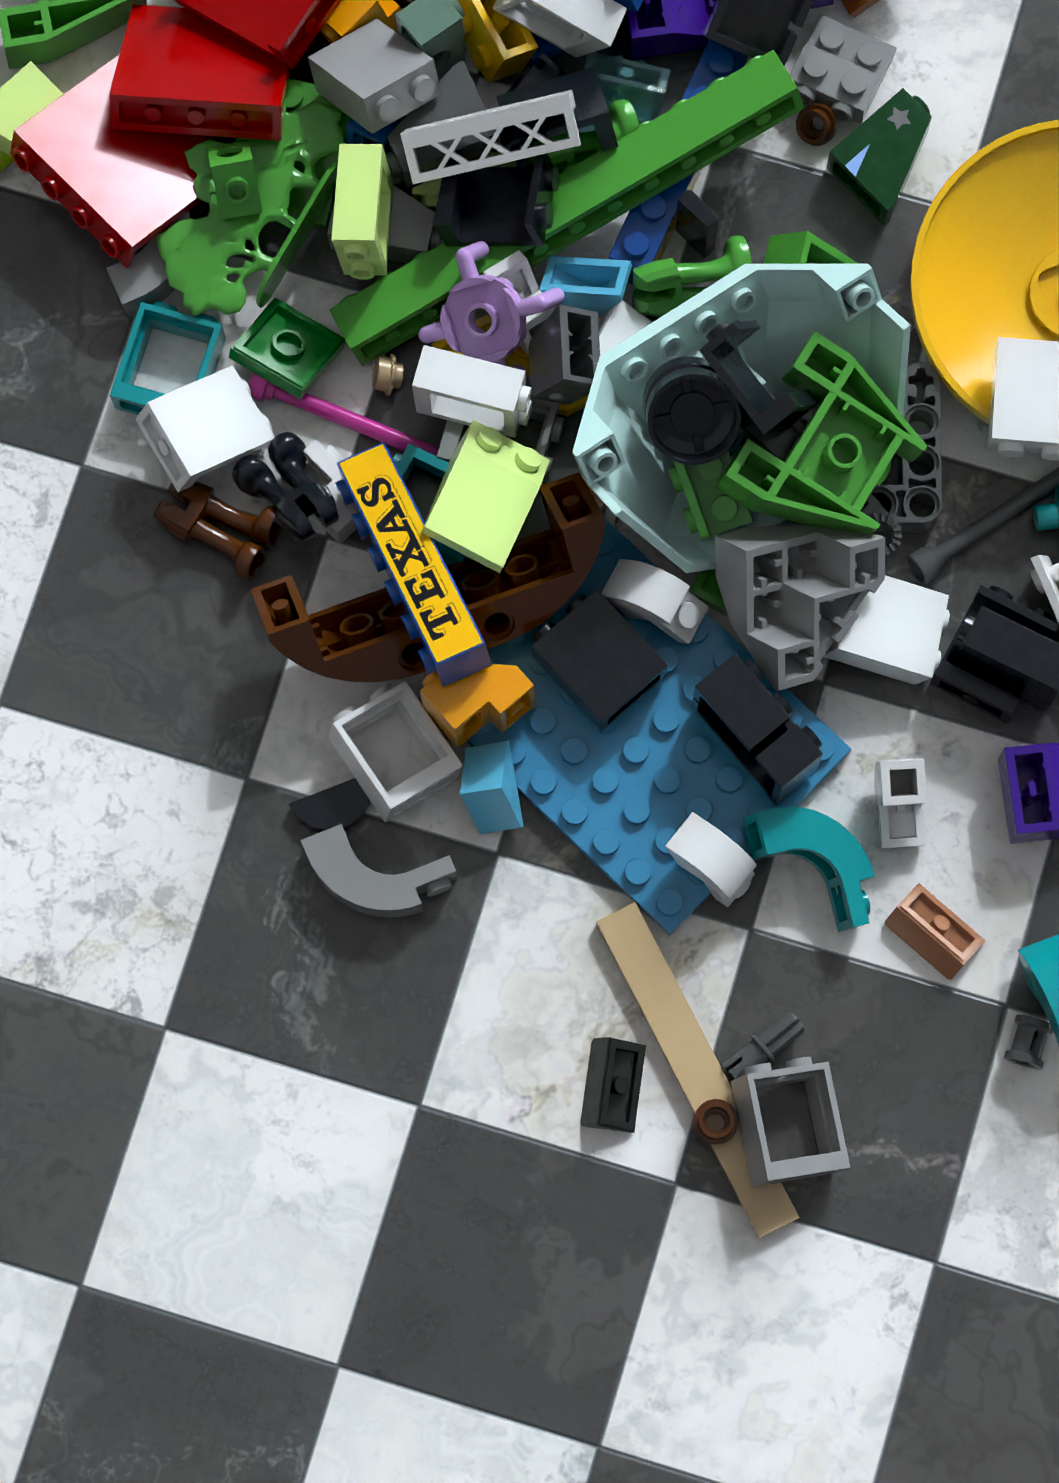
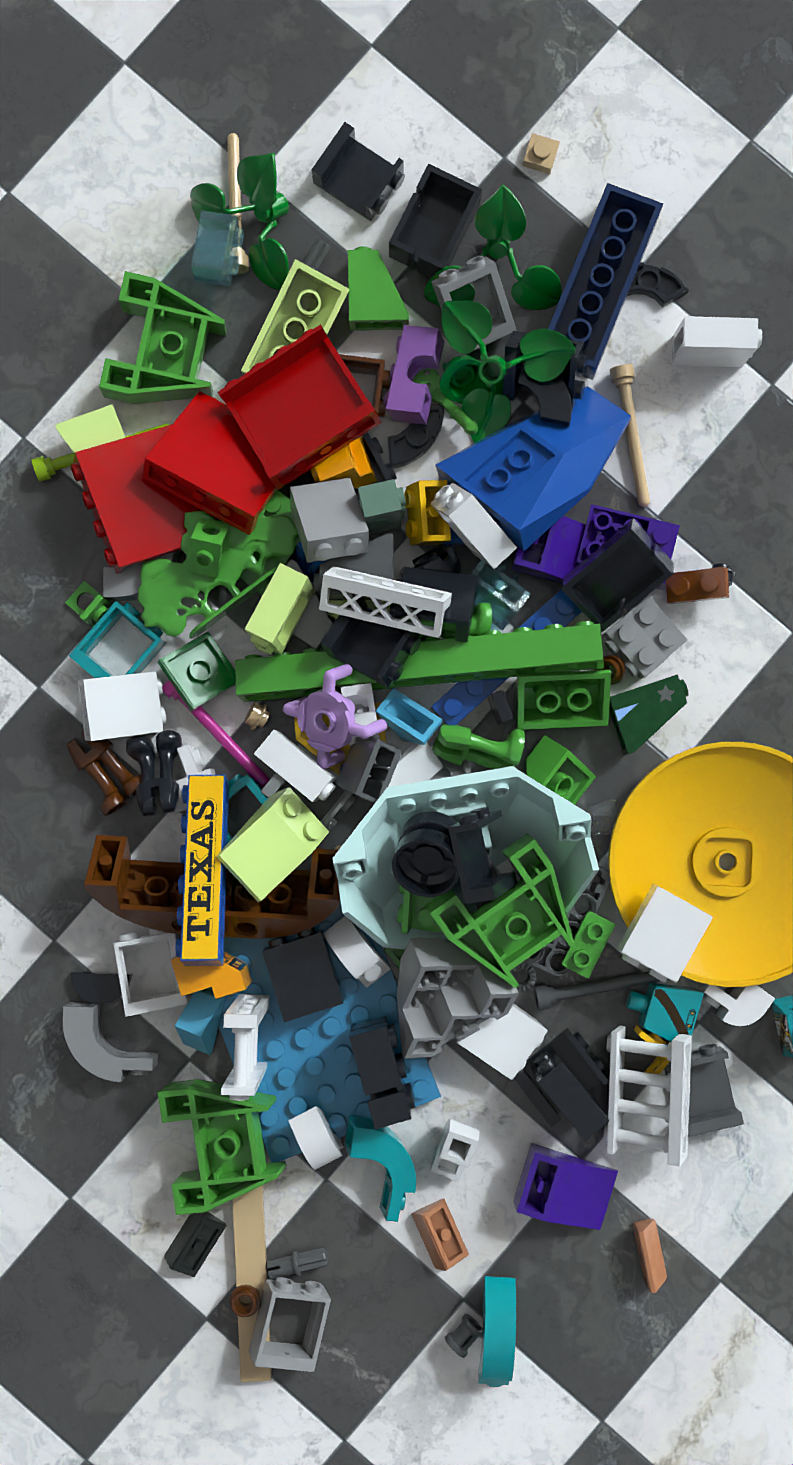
camera: 20 degrees right, 10 degrees up
none -> bright green bracket [65,581,112,626]
none -> bright green wedge [157,1079,287,1215]
none -> white fence [221,994,270,1101]
none -> bright green slope [514,670,611,730]
none -> bright green bracket [562,911,616,979]

